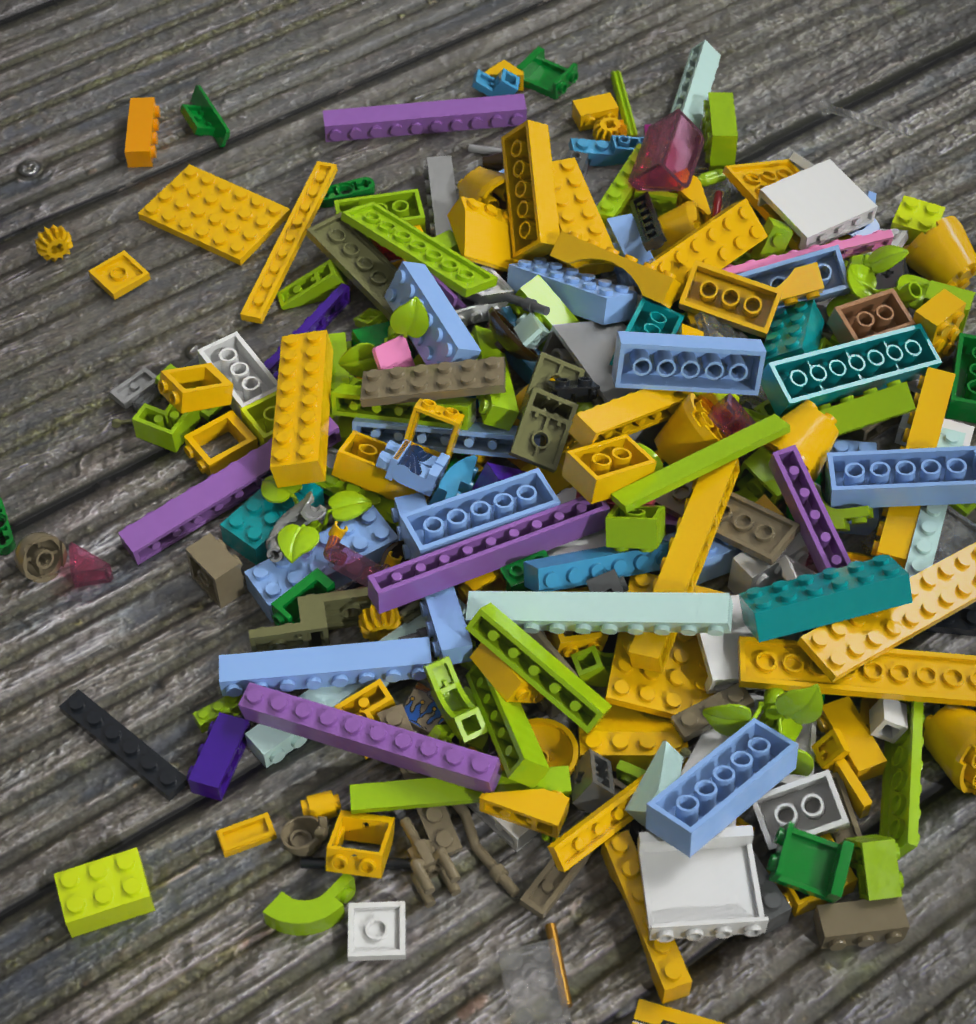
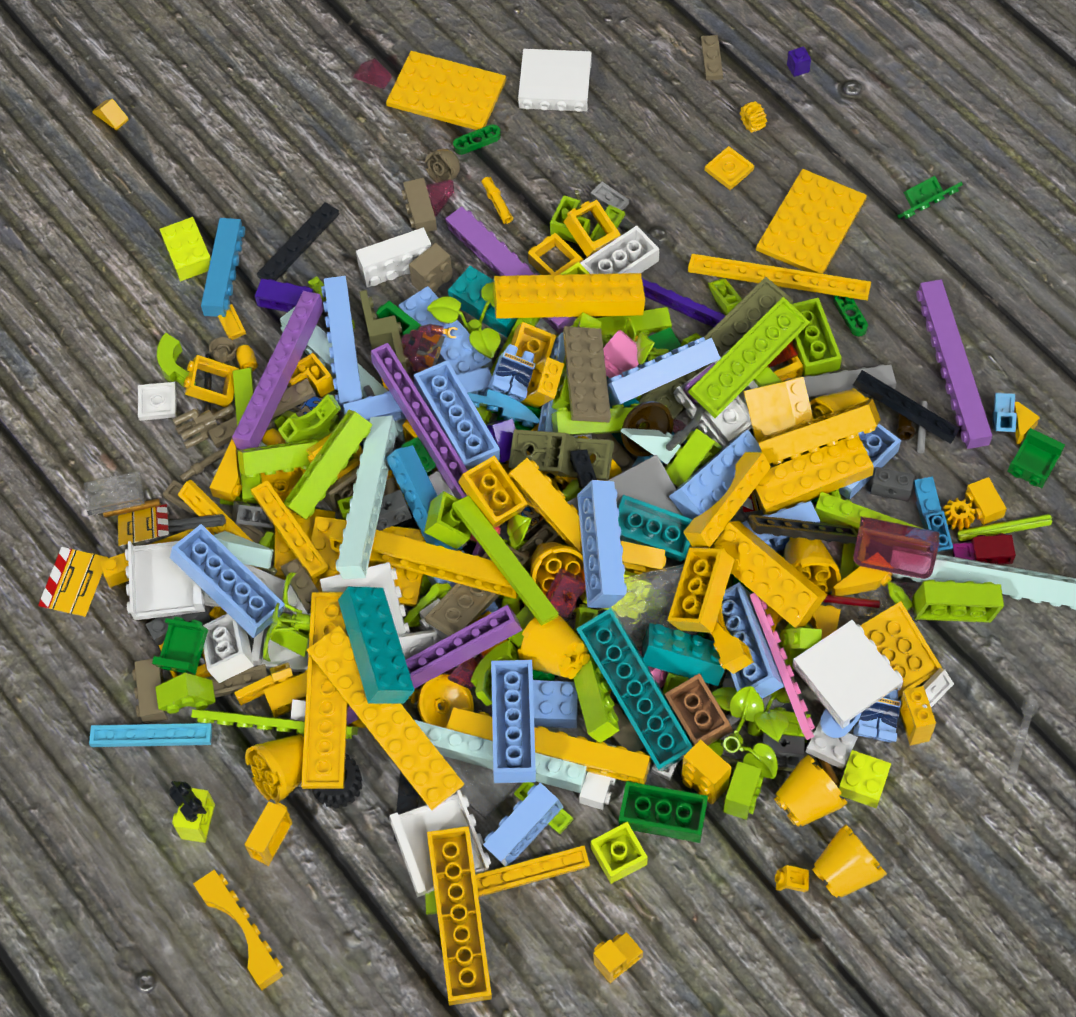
camera: 90 degrees right, 10 degrees up
light orange brick [125,97,160,168] -> none
light grey piece [266,491,326,562] -> none
none -> medium azure plate [89,723,212,747]
none -> yellow sticker [118,504,169,546]
none -> dark grey axle [168,514,226,532]
none -> dark azure brick [201,218,245,317]
none -> yellow plate [251,480,329,579]
none -> white brick [356,227,431,287]
none -> dark tan brick [401,178,437,232]
none -> lime plate [403,583,452,627]
none -> yellow pin [481,177,513,224]
none -> black plate [853,370,960,444]
none -> yellow window [899,686,936,746]
none -> dark red brick [971,533,1016,565]

